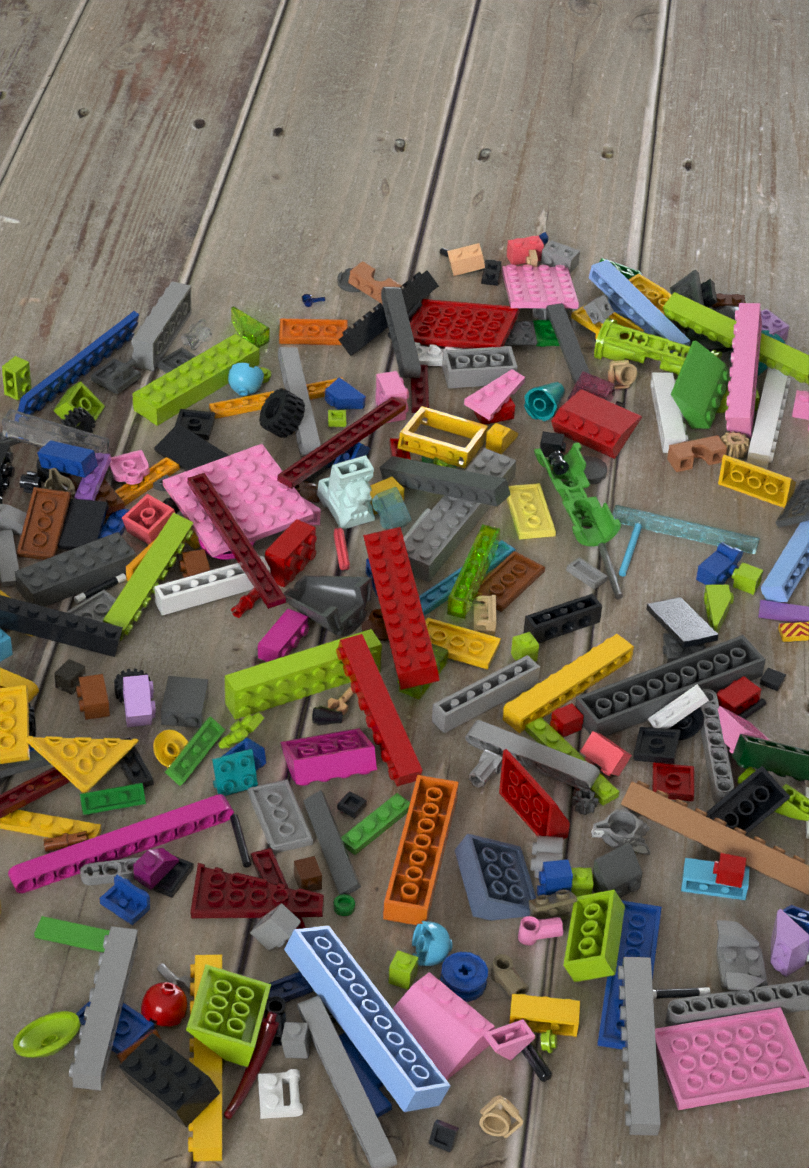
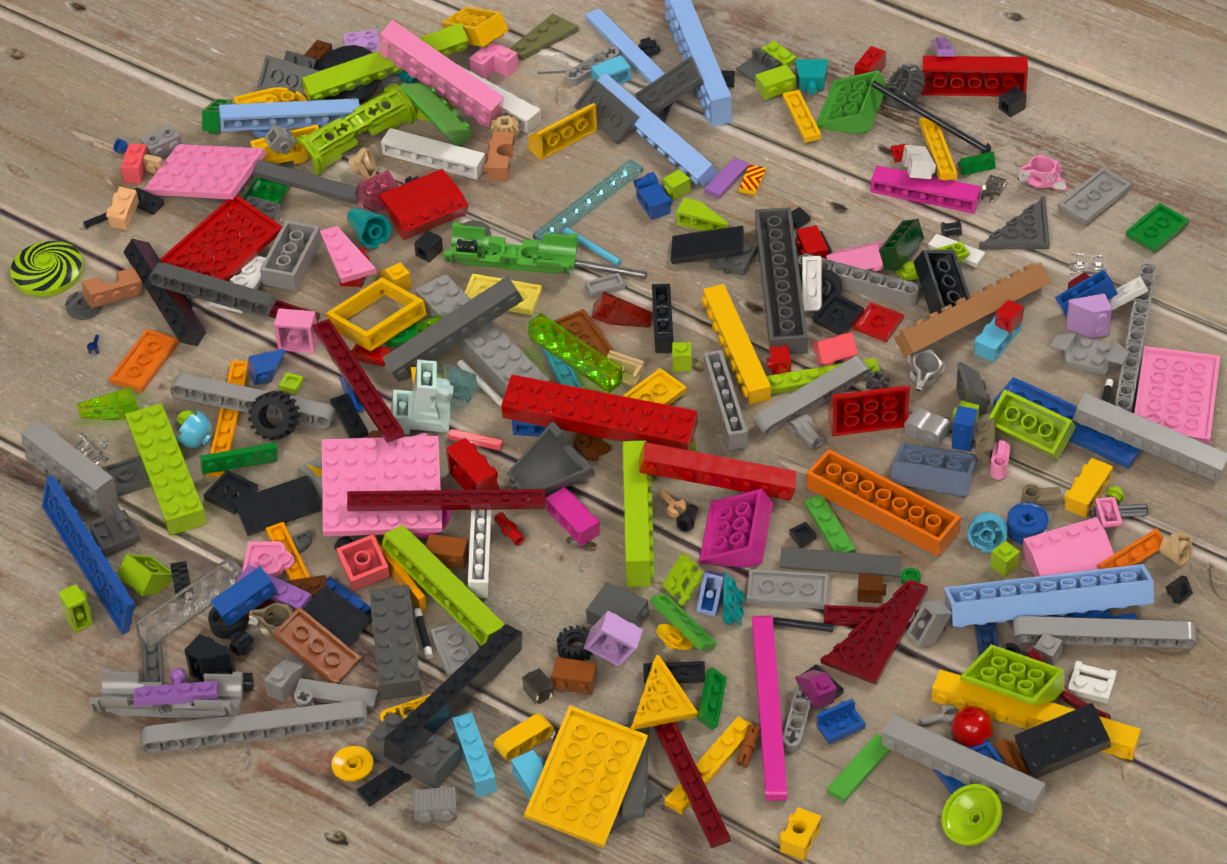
camera: 60 degrees left, 5 degrees up
none -> dish [10,241,84,297]
none -> green plate [200,442,278,475]
none -> clear red slope [591,291,653,328]
none -> orange tile [1096,528,1164,569]

